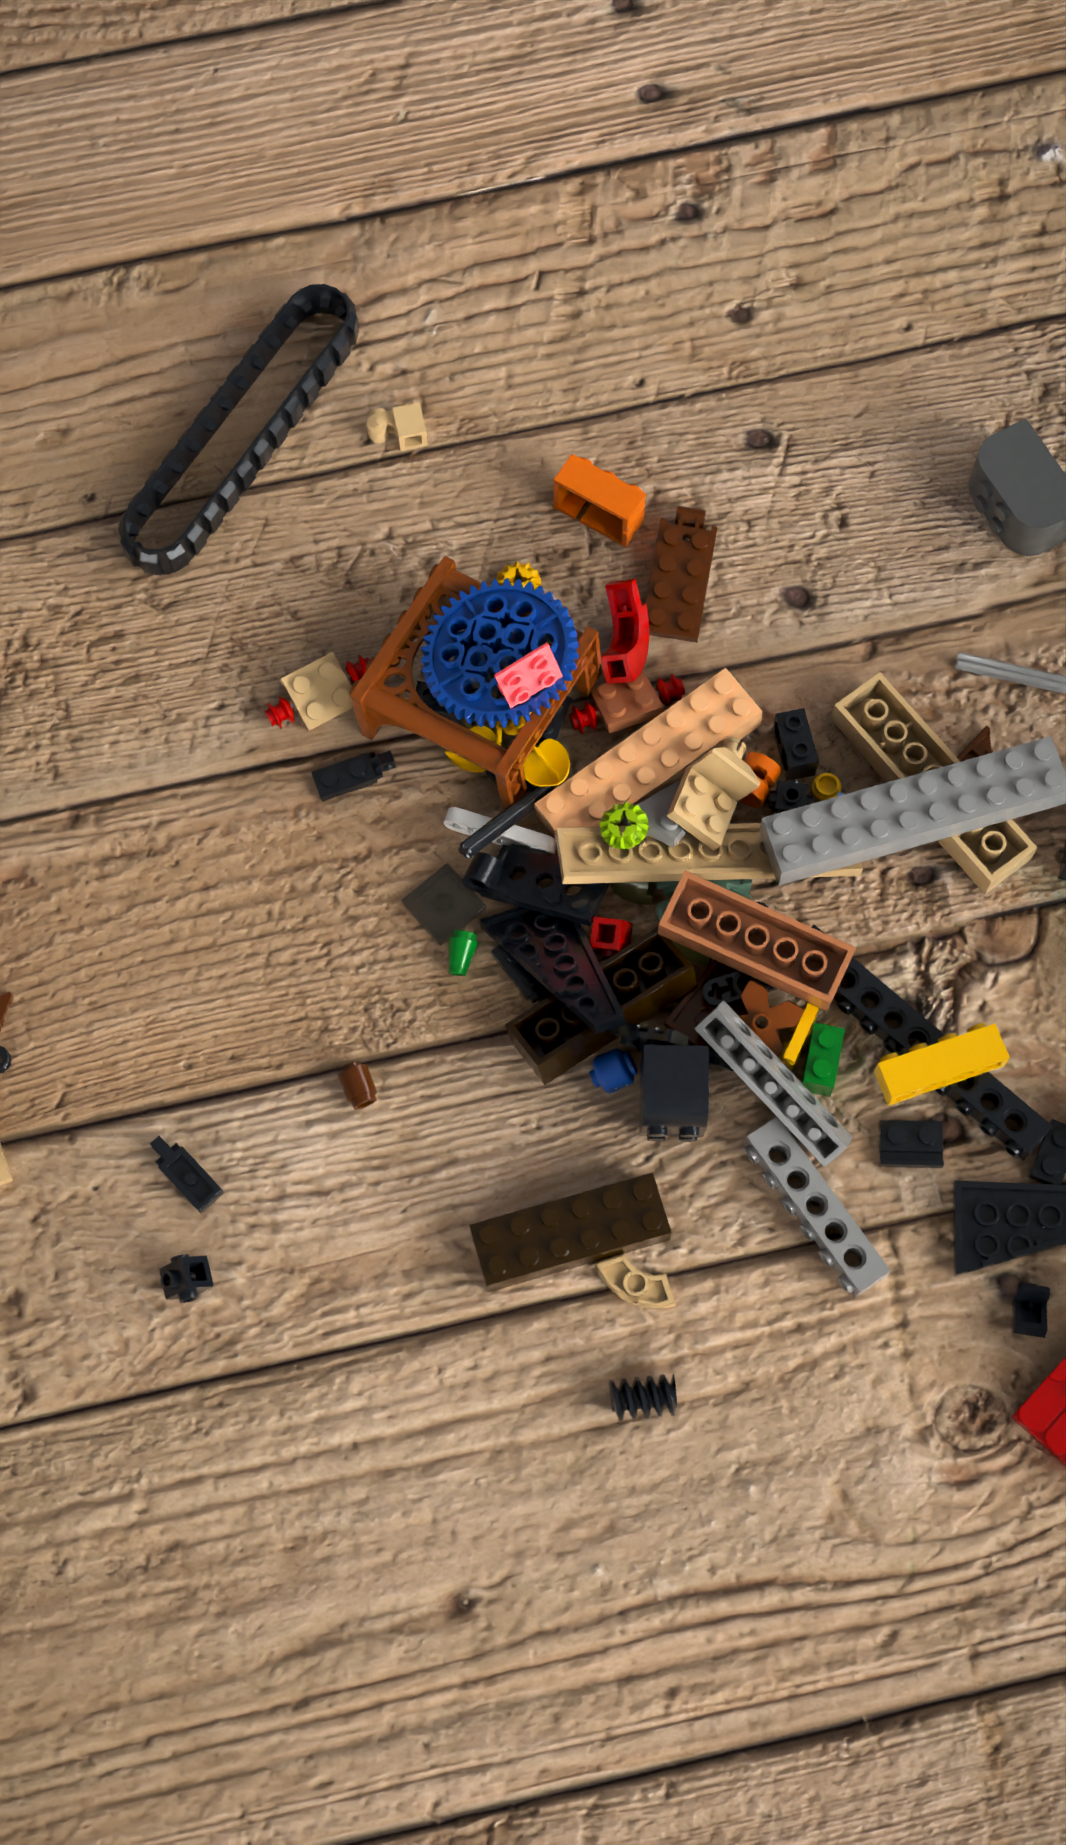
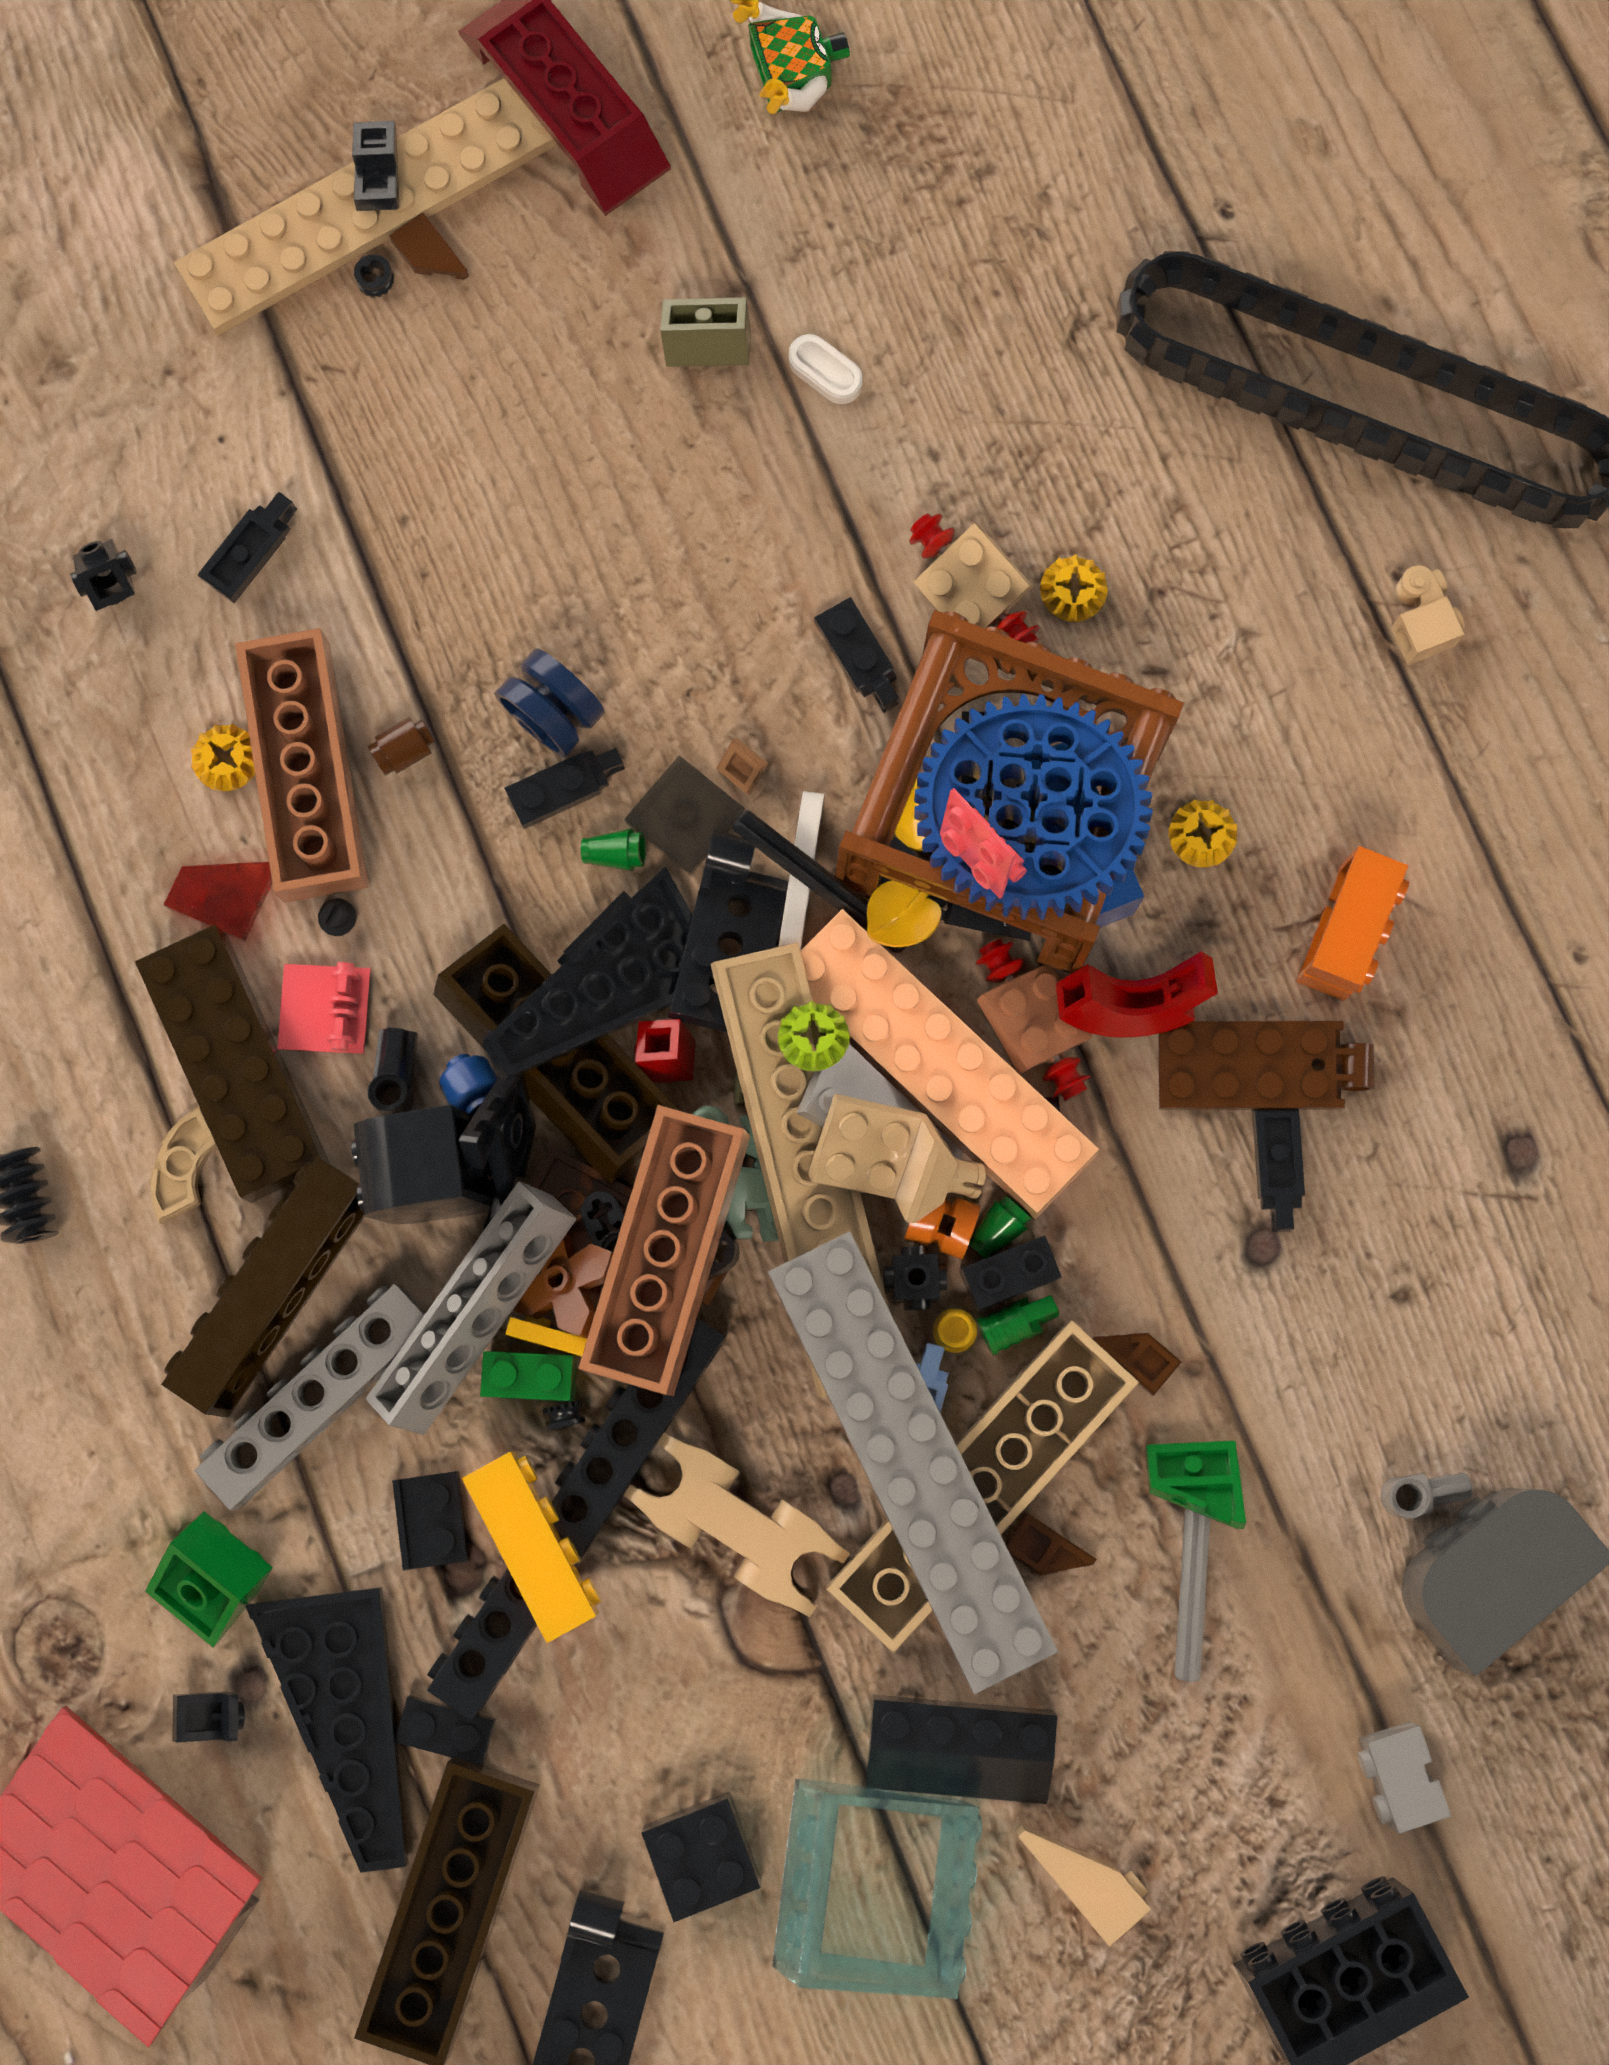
camera: 80 degrees right, 10 degrees up
none -> green slope [145,1511,273,1648]
none -> dark brown brick [161,1156,365,1418]
none -> clear red wing [164,861,272,942]
none -> yellow gear [191,724,255,791]
none -> nougat brick [235,628,369,903]
none -> coral hinge [277,962,371,1054]
none -> black piece [318,898,357,936]
none -> black piece [368,1027,418,1115]
none -> dark blue wheel [494,648,605,757]
none -> black hinge [504,748,625,829]
none -> black bush [542,1400,586,1431]
none -> tan piece [624,1432,850,1617]
none -> olive brick [660,297,751,367]
none -> medium nougat slope [716,737,769,795]
none -> white tile [789,334,863,404]
none -> green cone [969,1194,1032,1259]
none -> green hinge [976,1295,1059,1356]
none -> yellow gear [1040,554,1108,622]
none -> reddish brown tile [1092,1333,1182,1396]
none -> green wing [1144,1441,1246,1529]
none -> black hinge [1252,1109,1305,1232]
none -> light grey axle [1380,1473,1472,1518]

